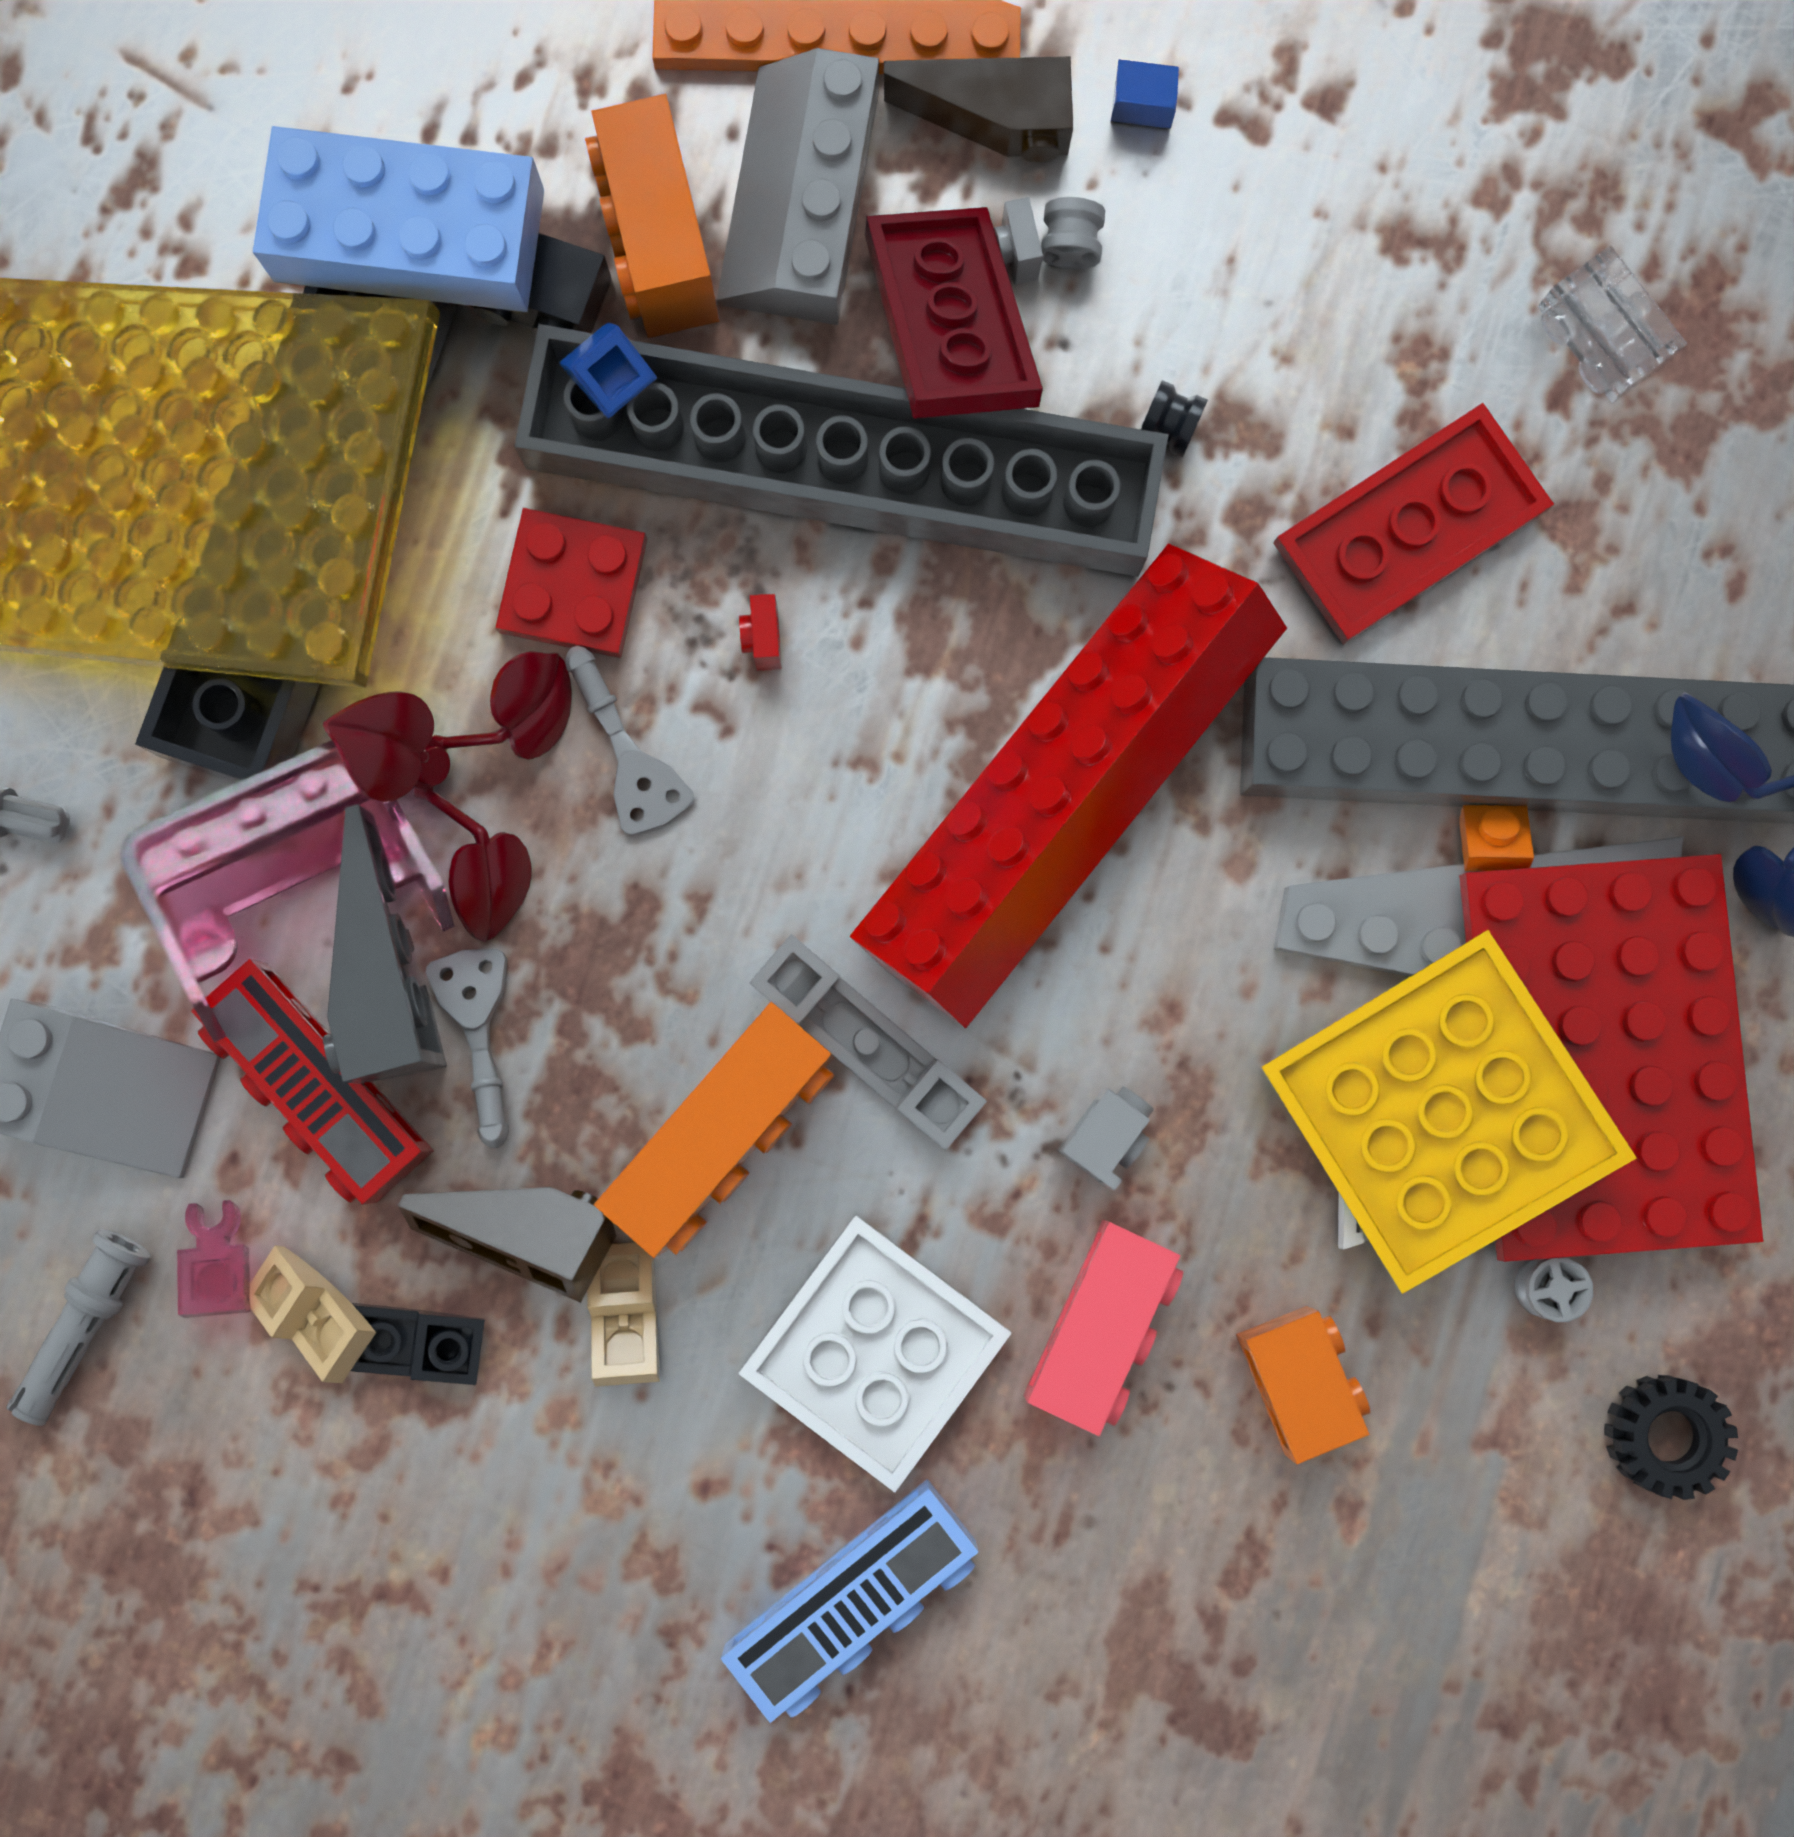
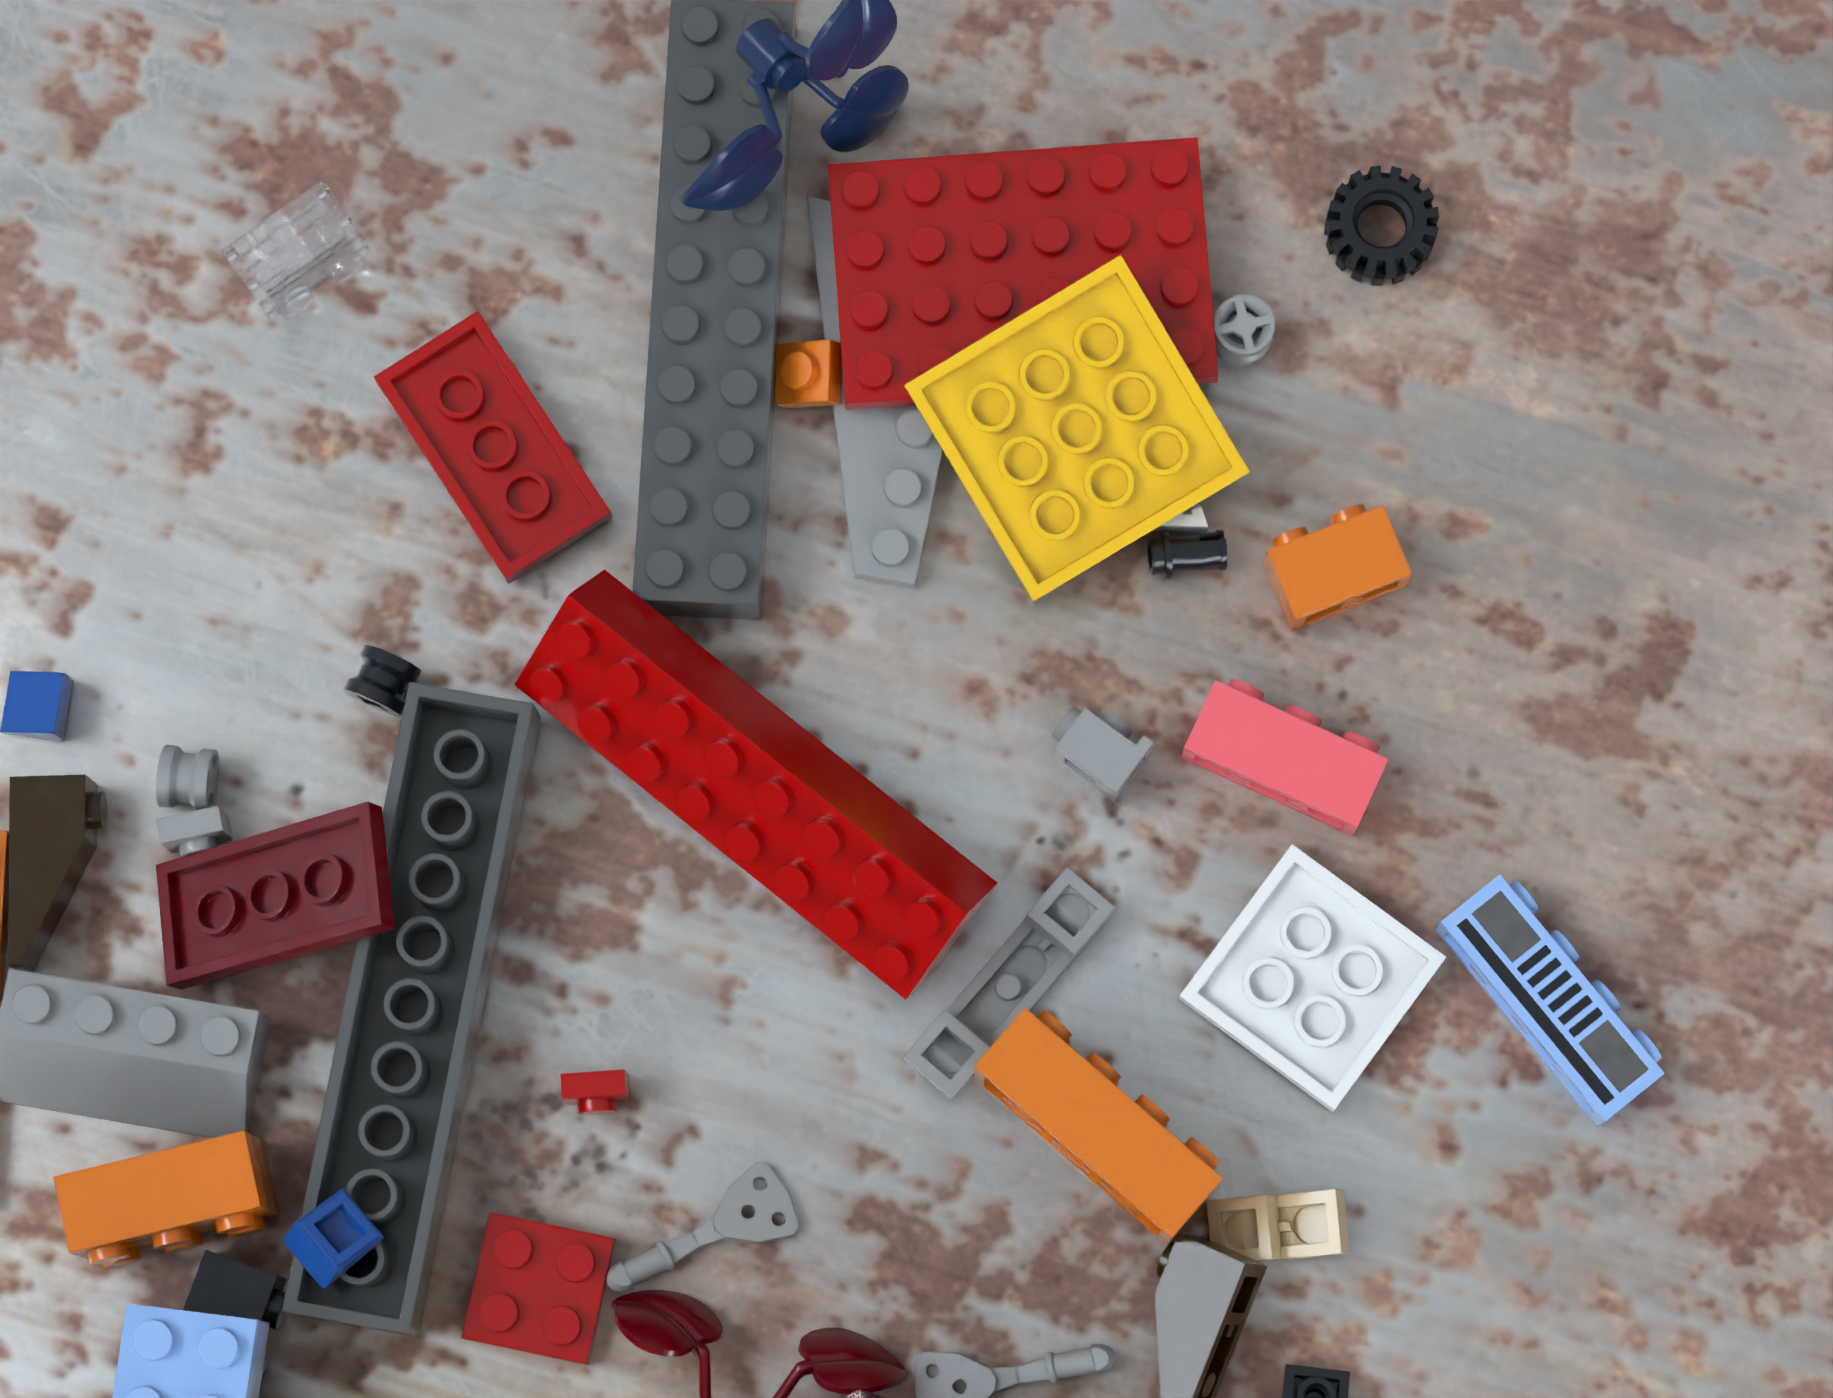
camera: 80 degrees left, 5 degrees down
none -> black pin [1147,530,1227,580]

